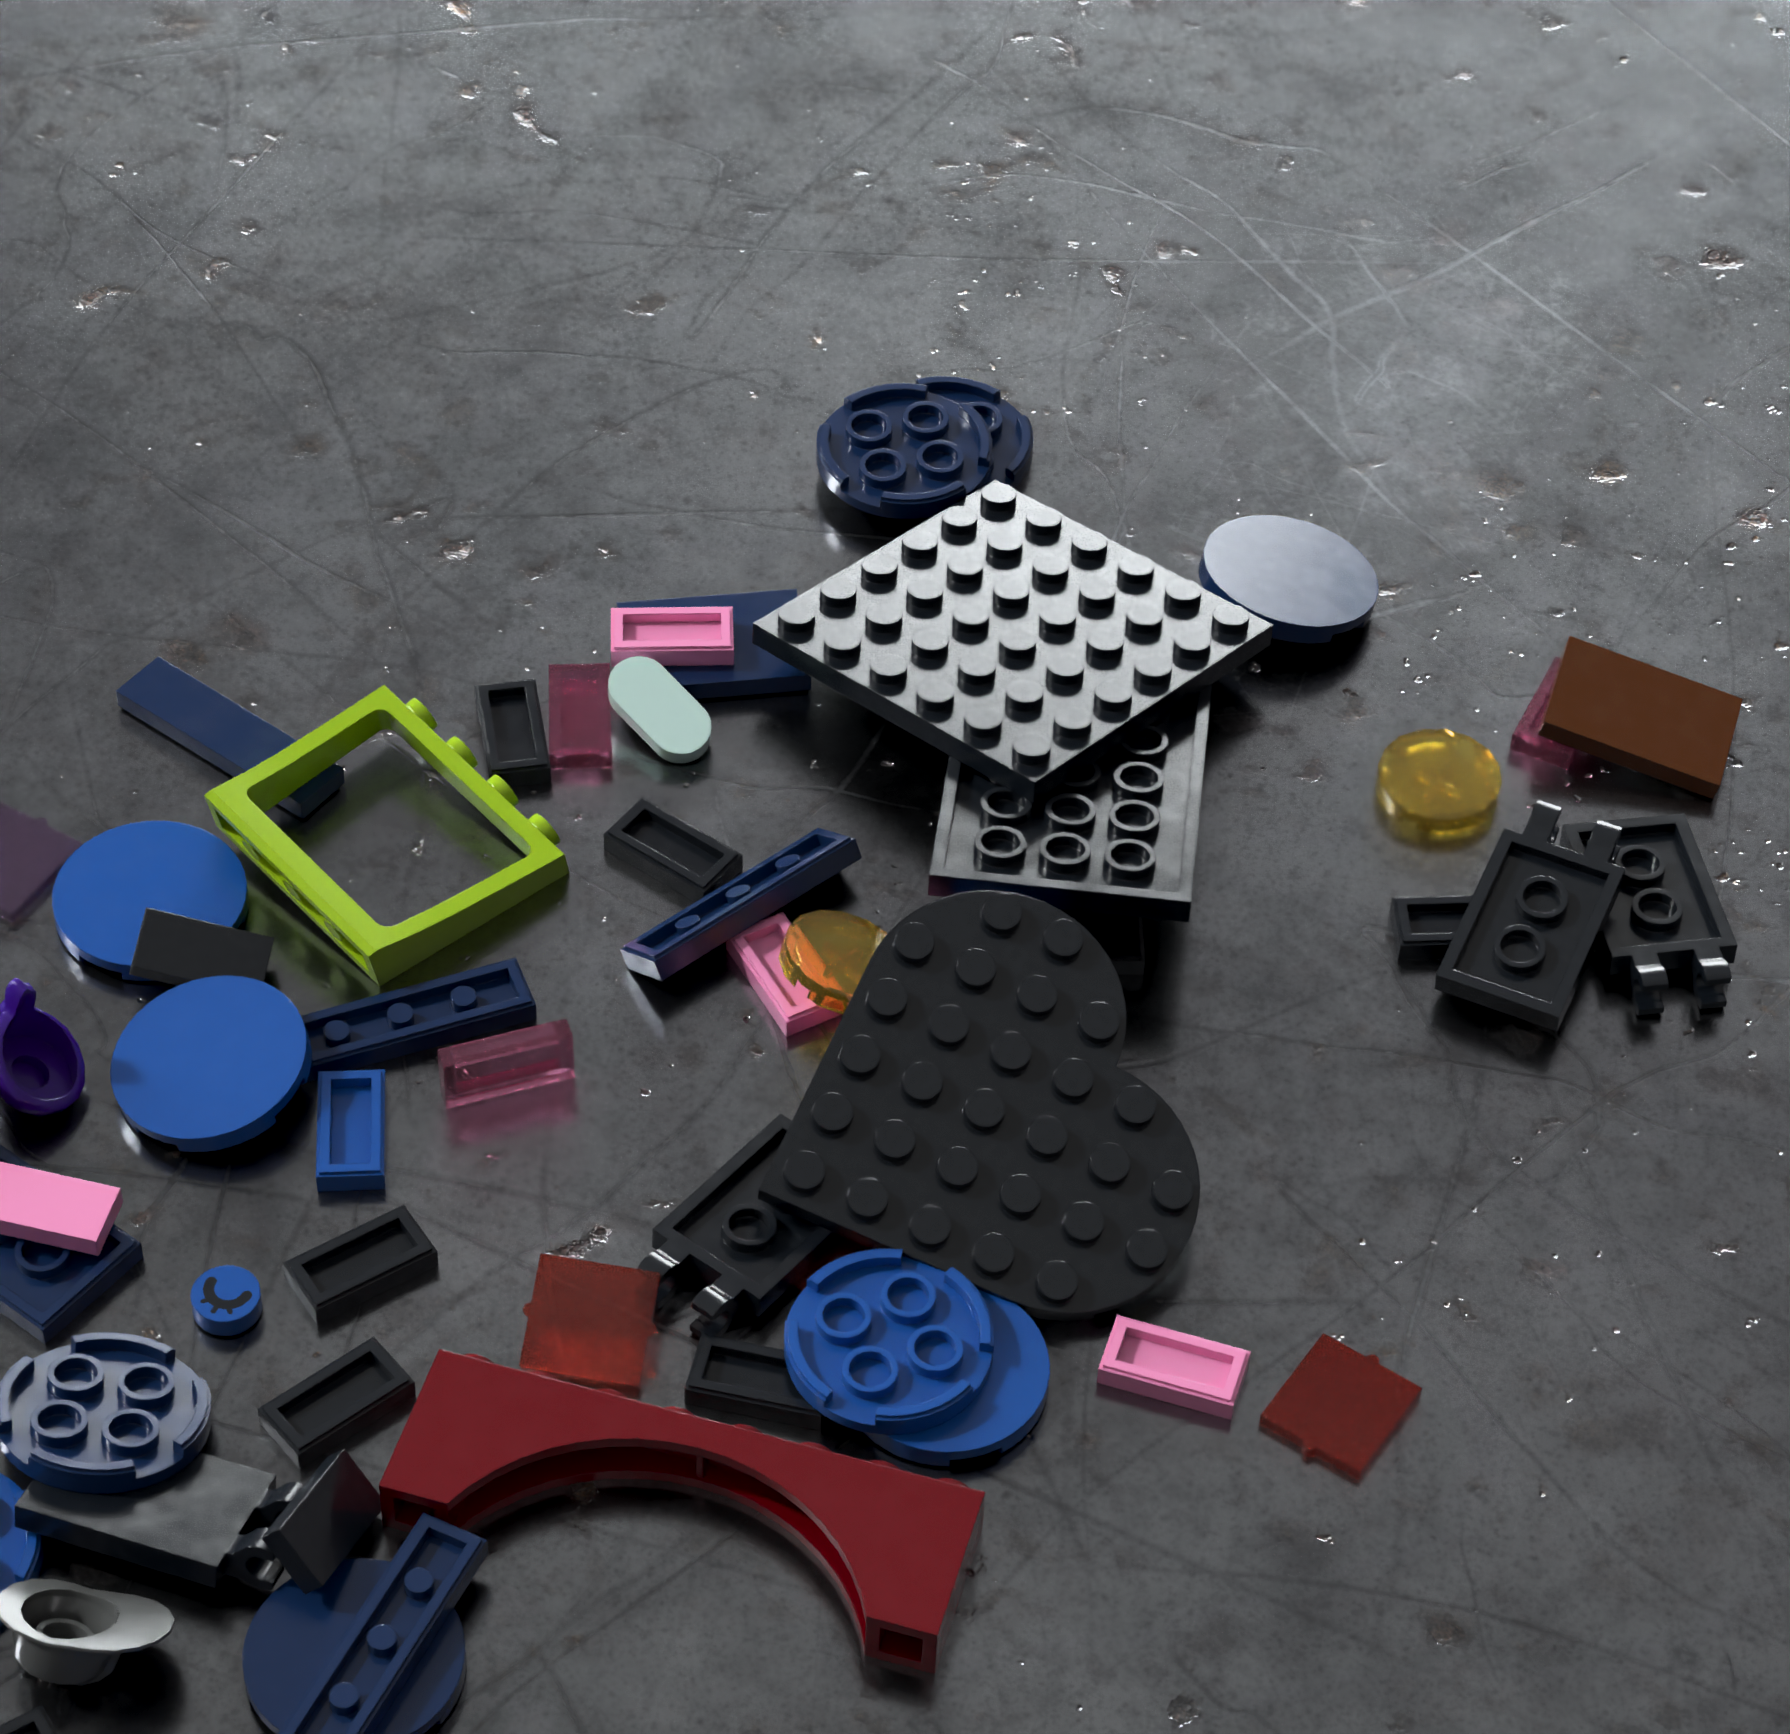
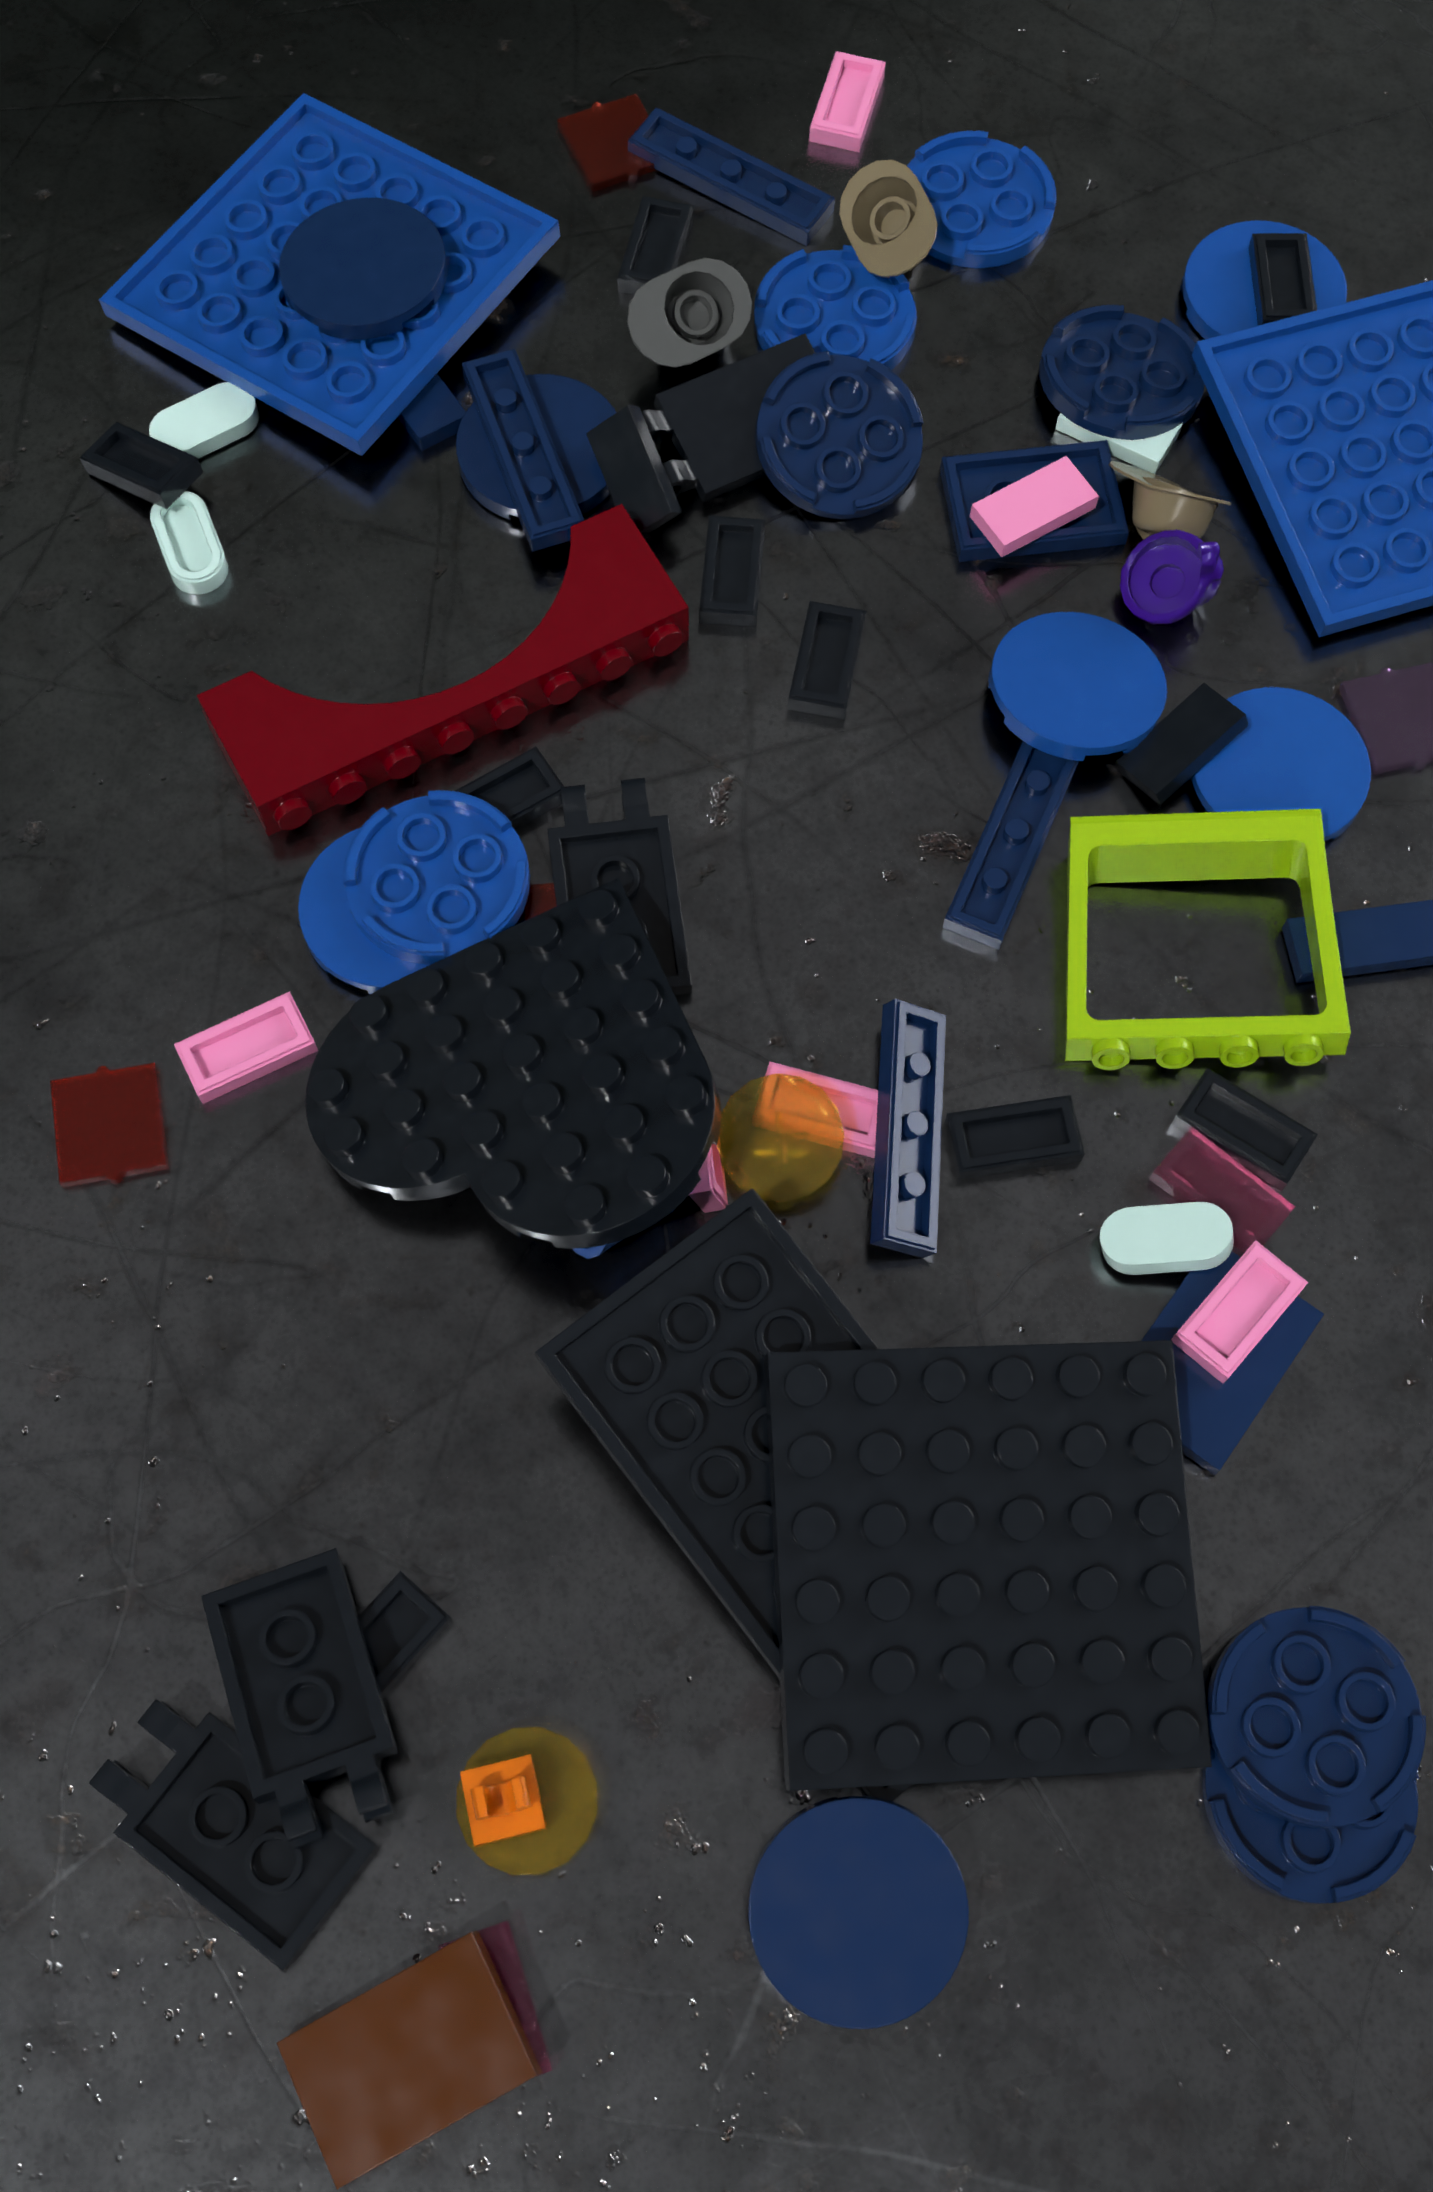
camera: 135 degrees right, 20 degrees up
blue tile [190,1265,262,1336] -> none
blue tile [316,1069,386,1192] -> none
clear pink tile [437,1019,575,1109] -> none
clear red piece [519,1253,661,1388] -> none
none -> orange tile [460,1754,547,1847]

